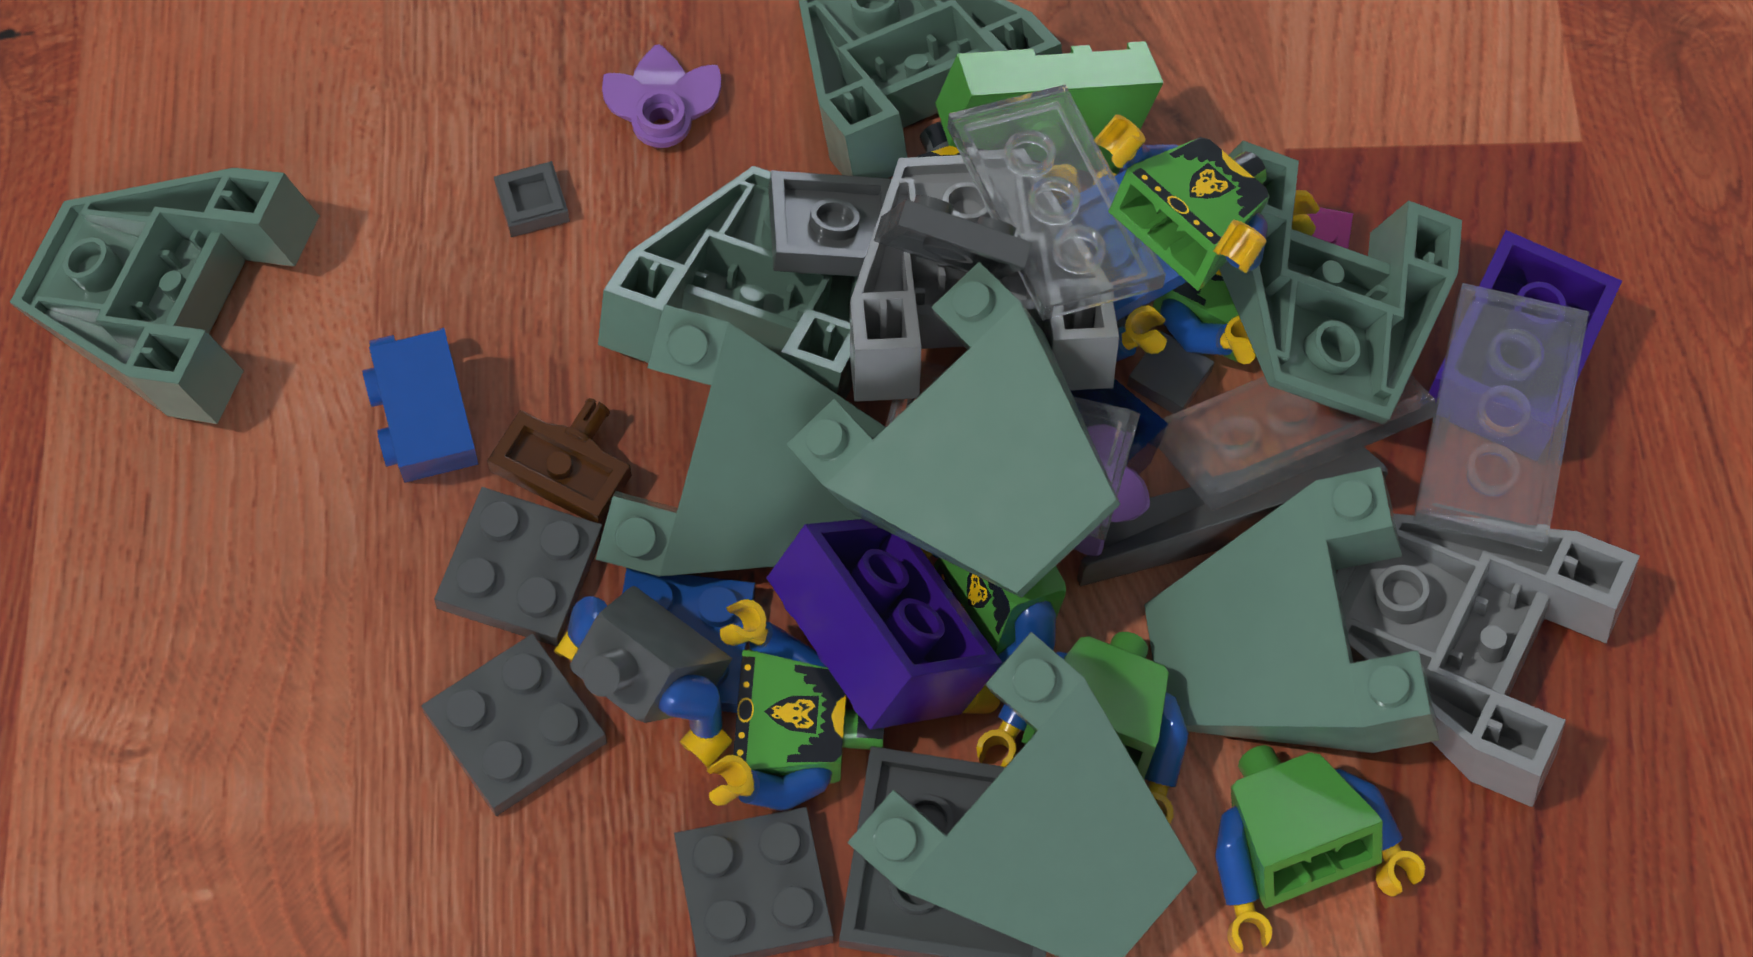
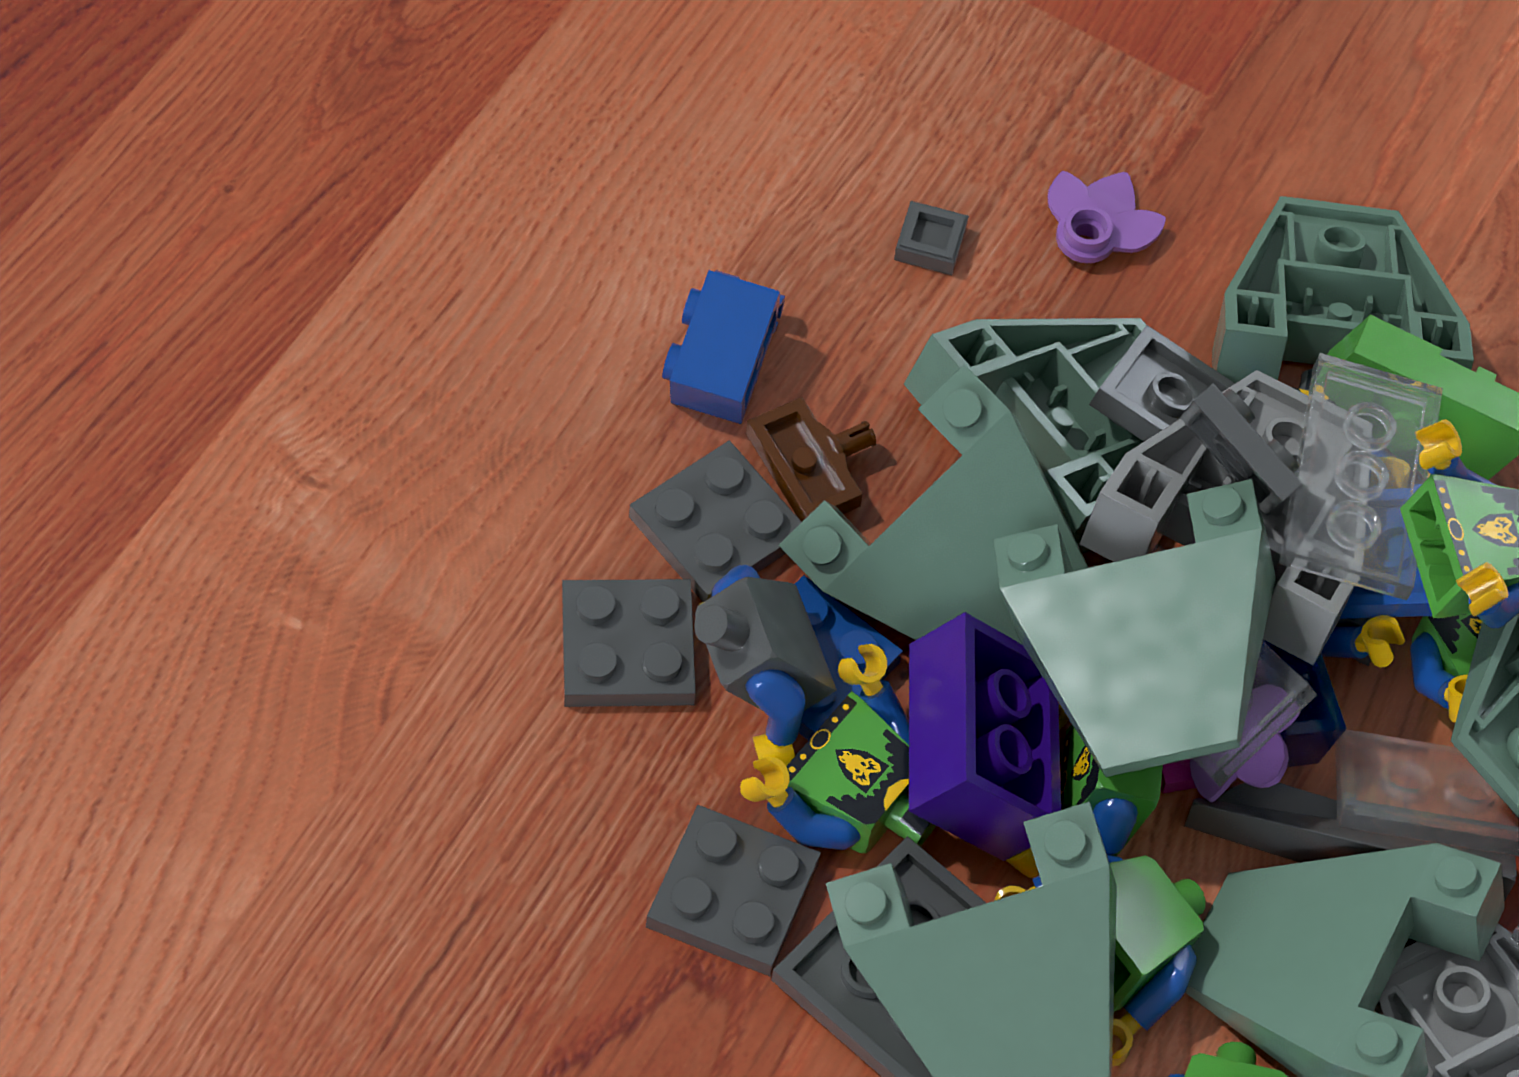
camera: 30 degrees right, 5 degrees down
sand green wedge [10,167,320,424] -> none
dark grey tile [1127,331,1214,417] -> none

